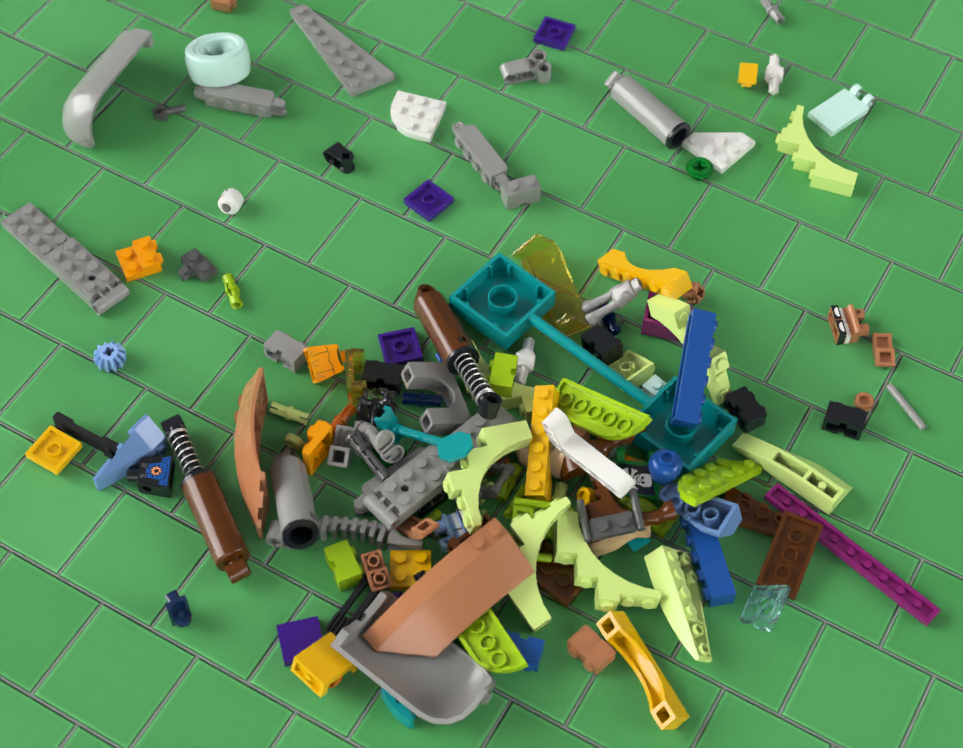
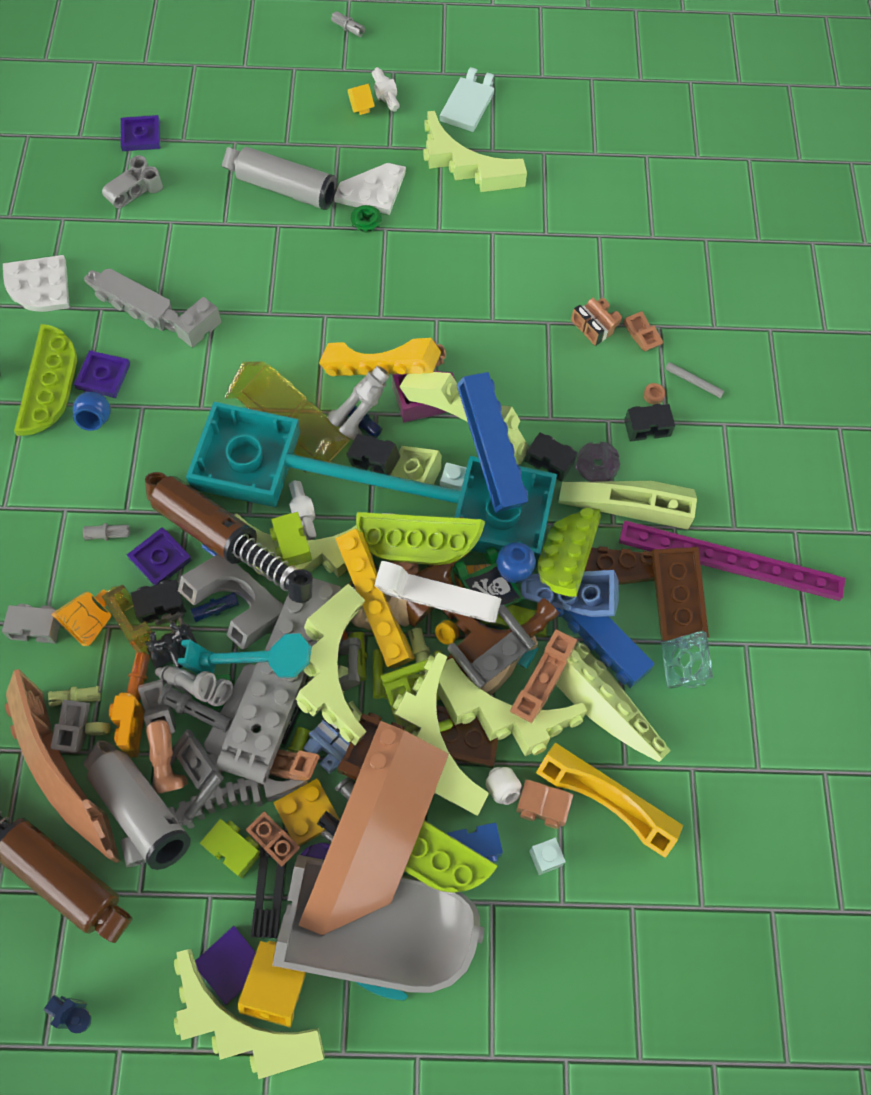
camera: 30 degrees left, 10 degrees up
none -> lime plate [14,324,77,436]
none -> light grey brick [50,700,90,752]
none -> blue piece [73,392,111,431]
none -> light grey axle [83,523,130,541]
none -> nougat piece [147,720,188,794]
none -> dark grey plate [170,729,224,820]
none -> yellowish green arch [174,949,325,1079]
none -> white head [485,767,522,805]
none -> nougat slope [510,629,577,723]
none -> light aqua brick [529,838,566,875]
none -> clear purple plate [576,442,620,482]

